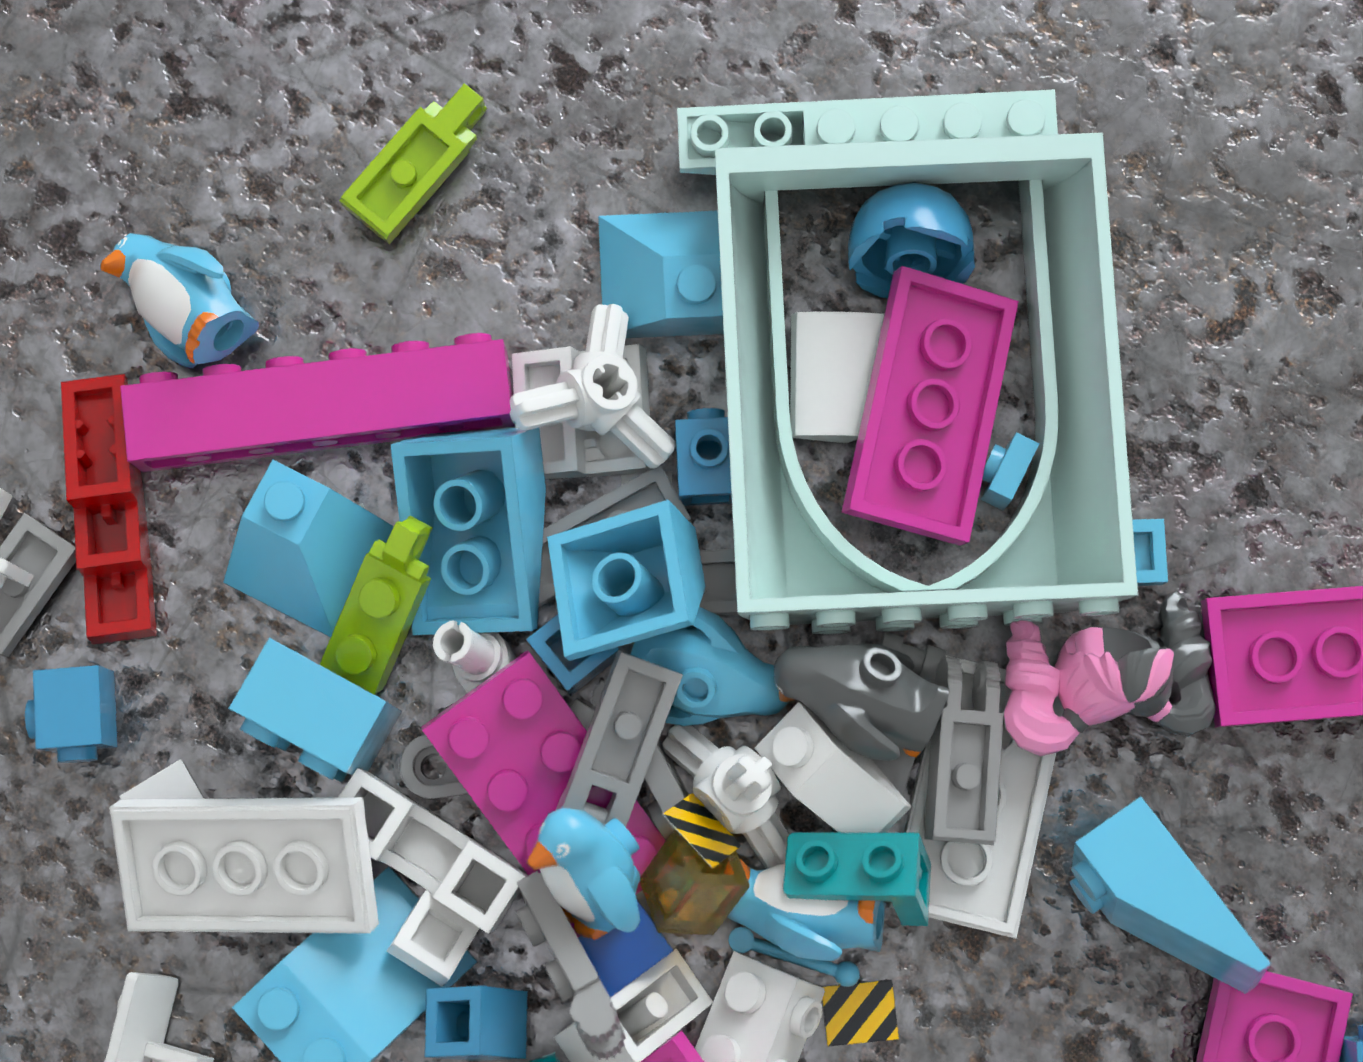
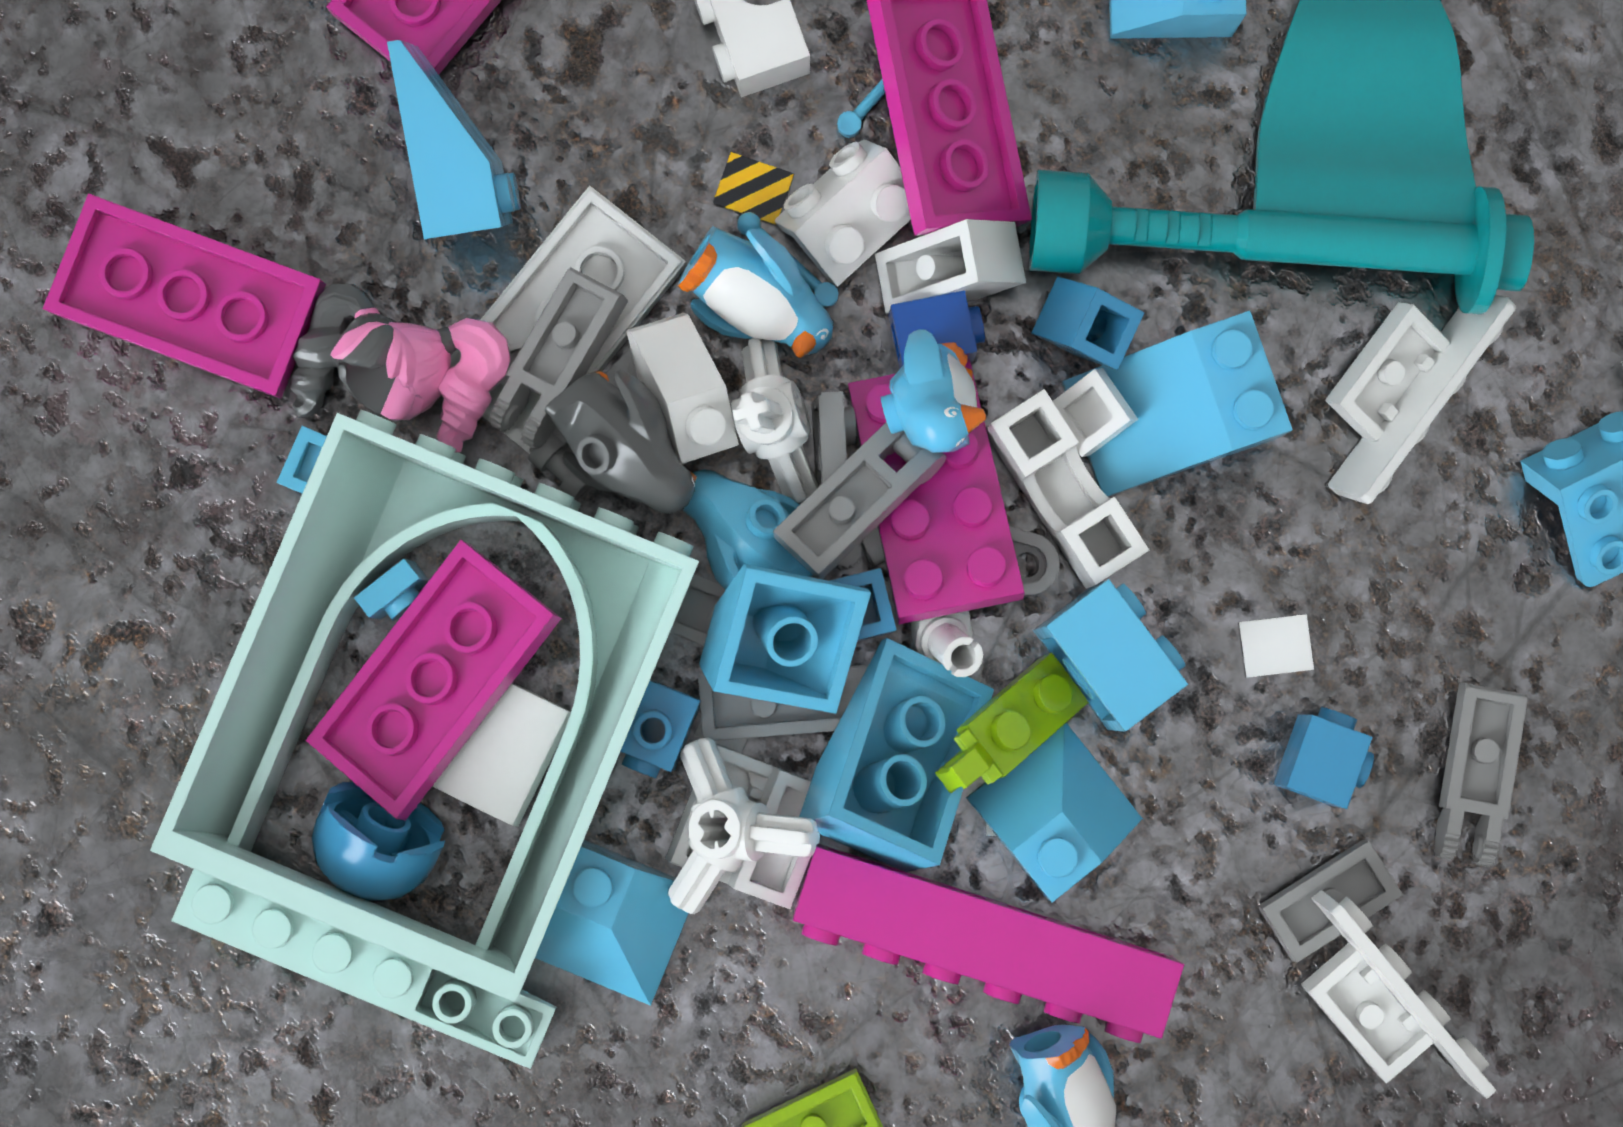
camera: 155 degrees left, 5 degrees up
red slope [61,374,157,645] -> none
white tile [109,797,379,933] -> none
light grey hinge [515,871,626,1060] -> none
clear yellow brick [640,830,750,935] -> none
sticker [662,793,742,868] -> none
teal bracket [783,832,931,926] -> none

